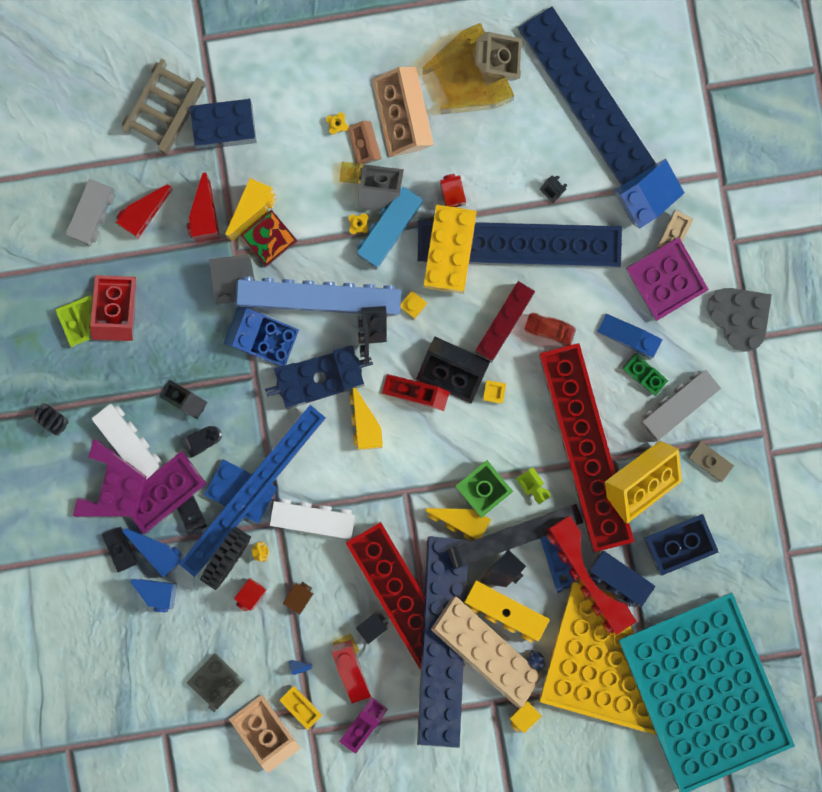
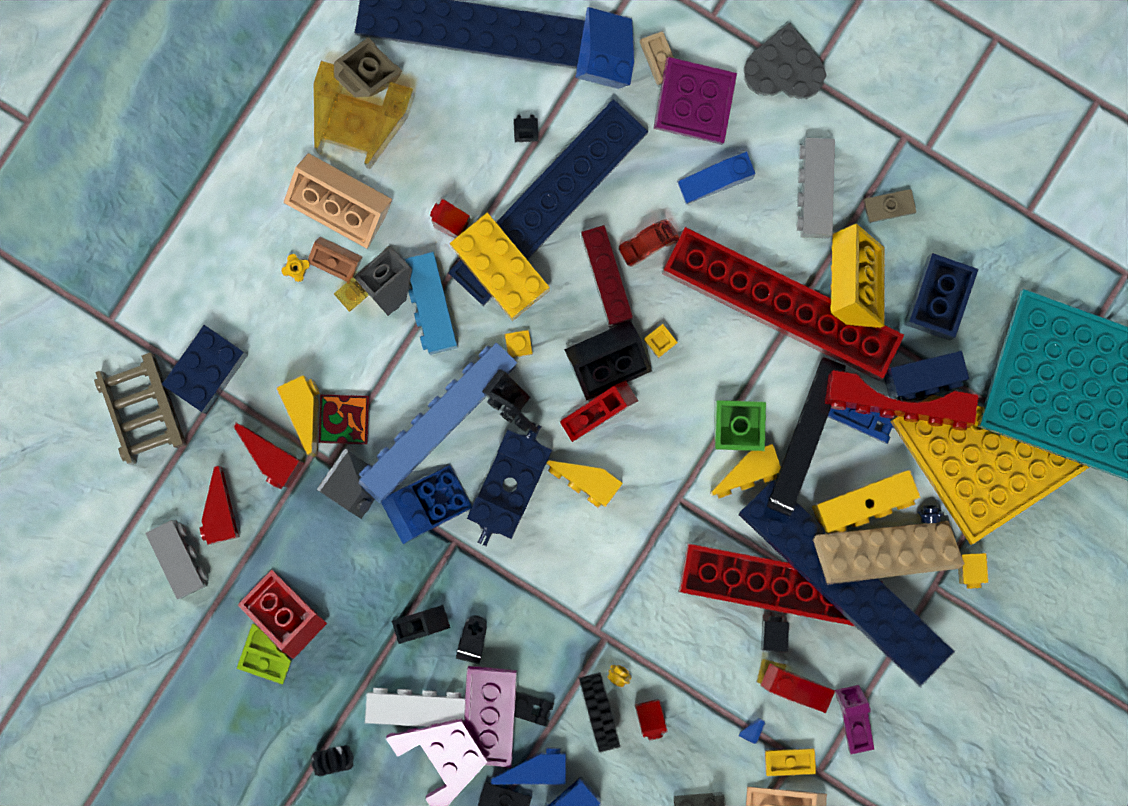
camera: 55 degrees left, 0 degrees up
blue plate [179,405,326,577] -> none
blue plate [204,459,278,524] -> none
white brick [270,498,356,539] -> none
reddish brown brick [282,581,314,615] -> none
yellow plate [348,213,369,234] -> none
black slope [479,550,526,587] -> none
lime plate [516,467,551,505] -> none
green slope [622,353,668,396] -> none

